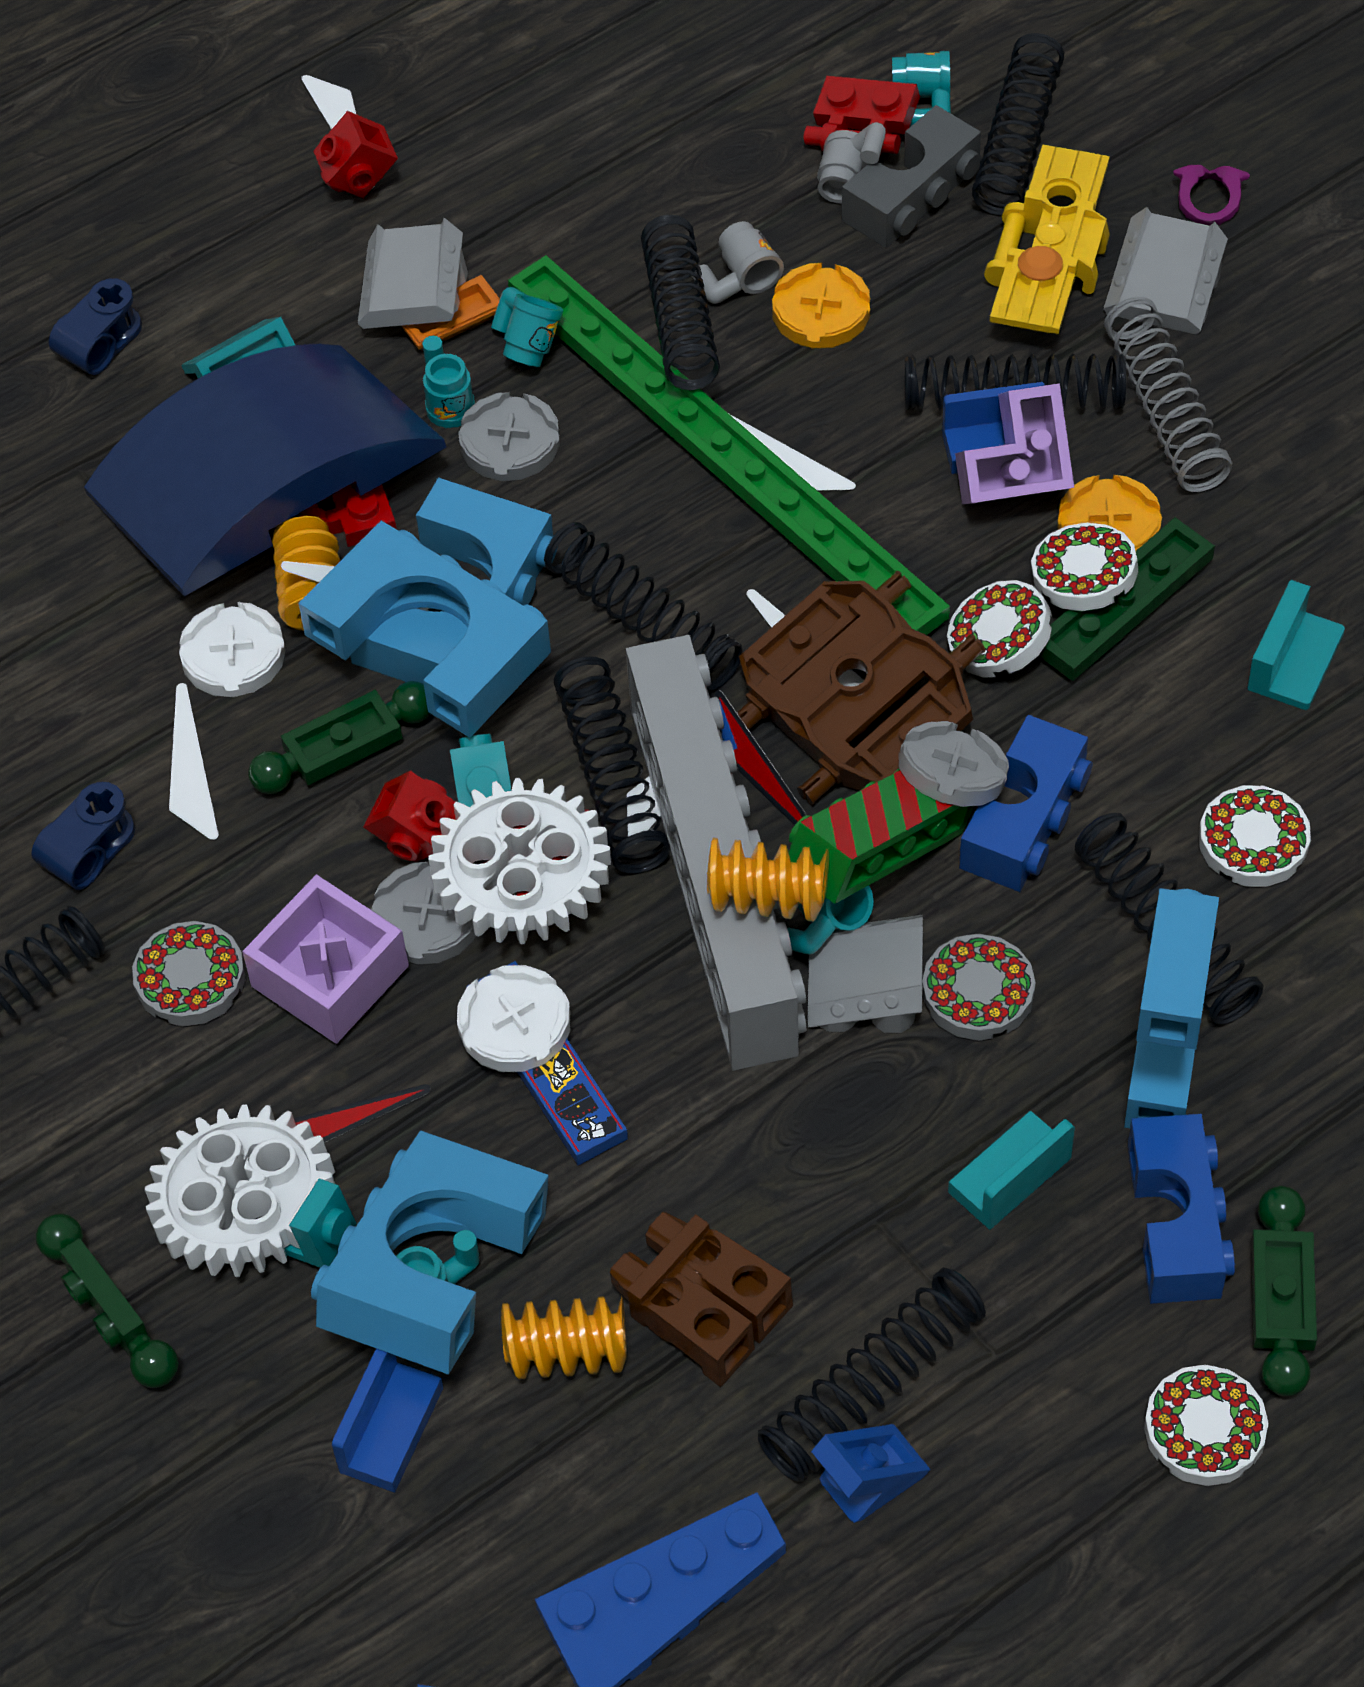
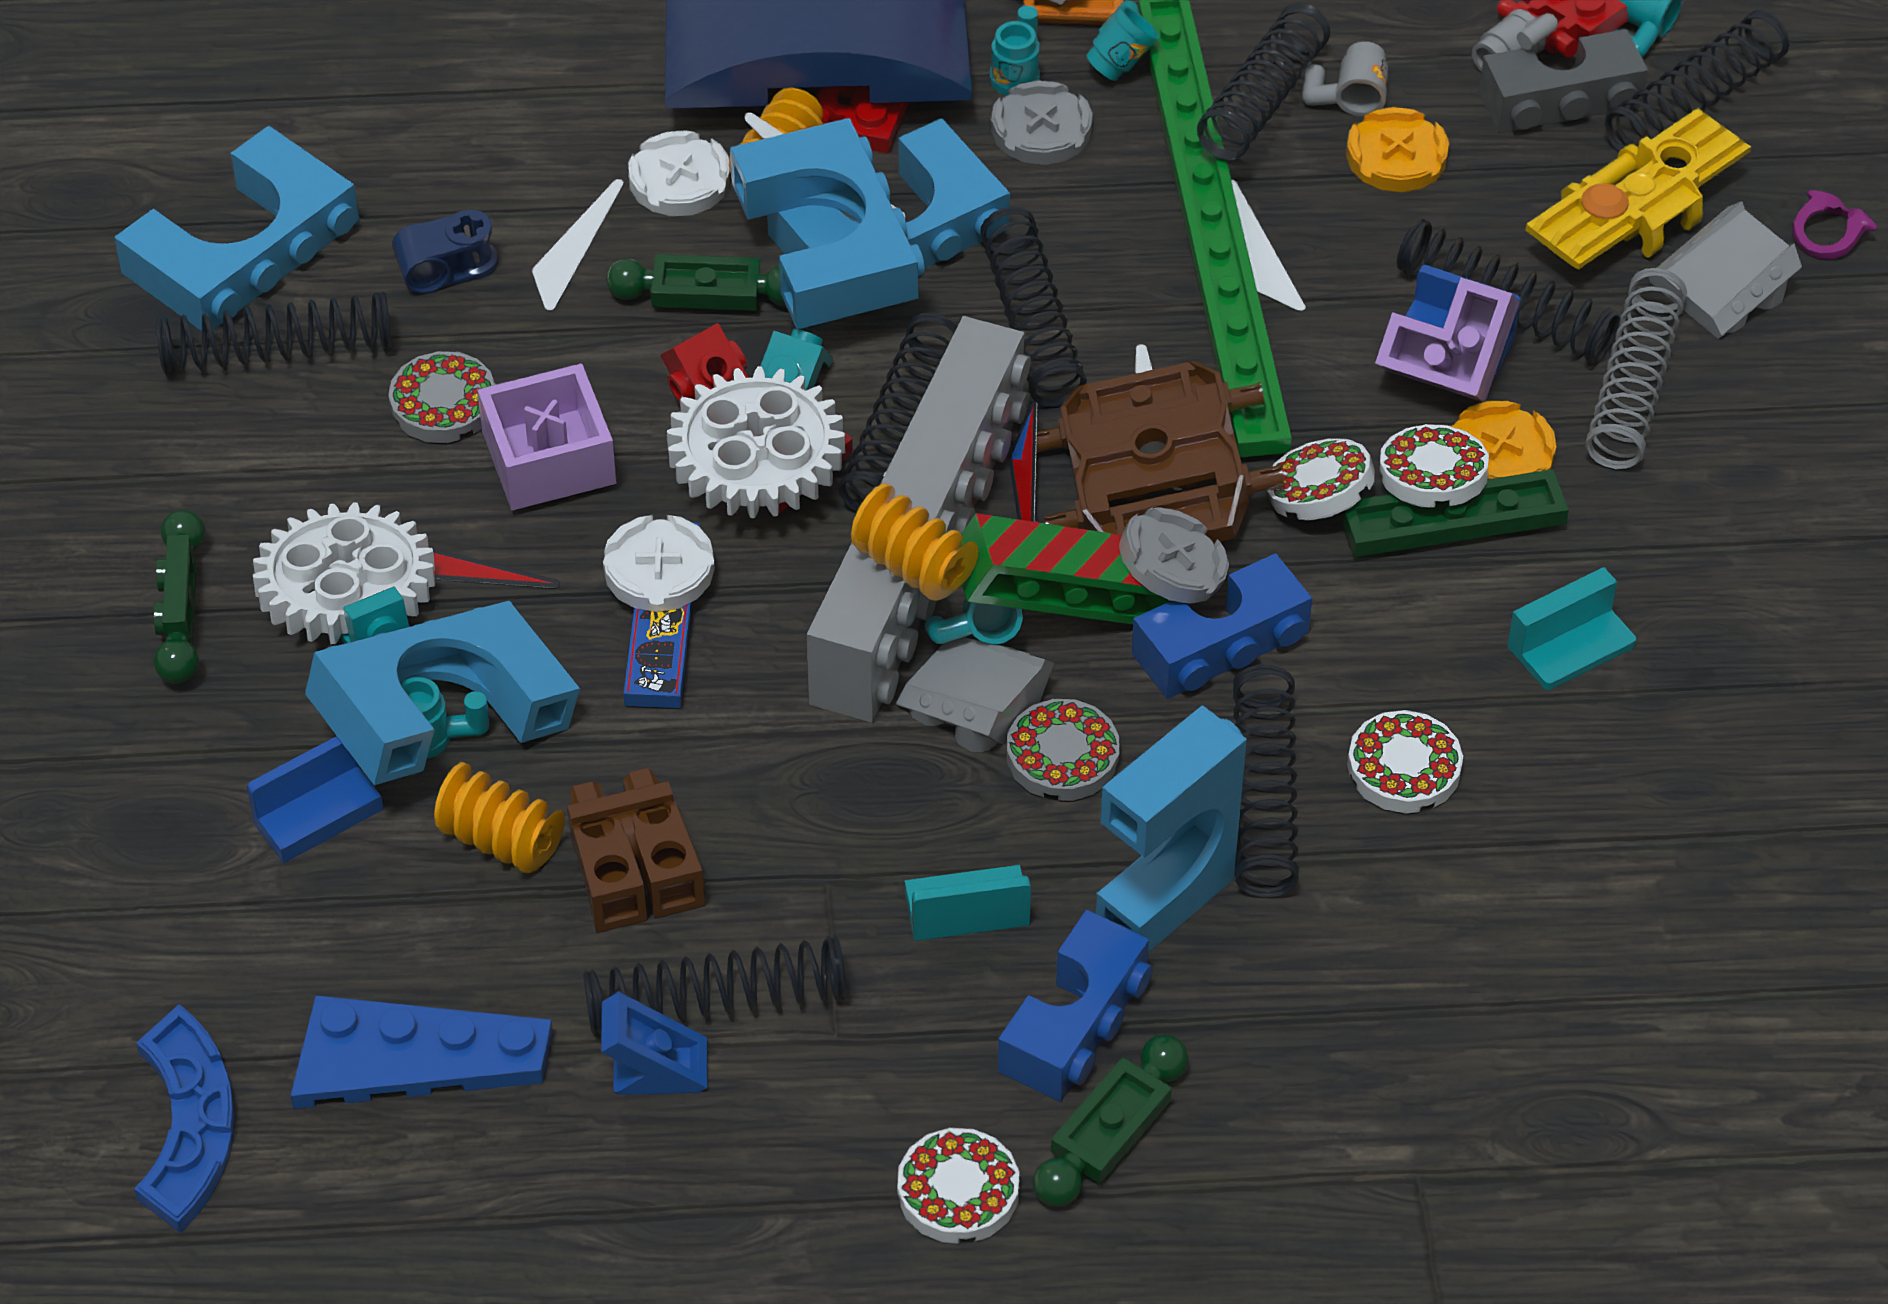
camera: 30 degrees right, 5 degrees down
light grey tile [371,861,476,964] -> none

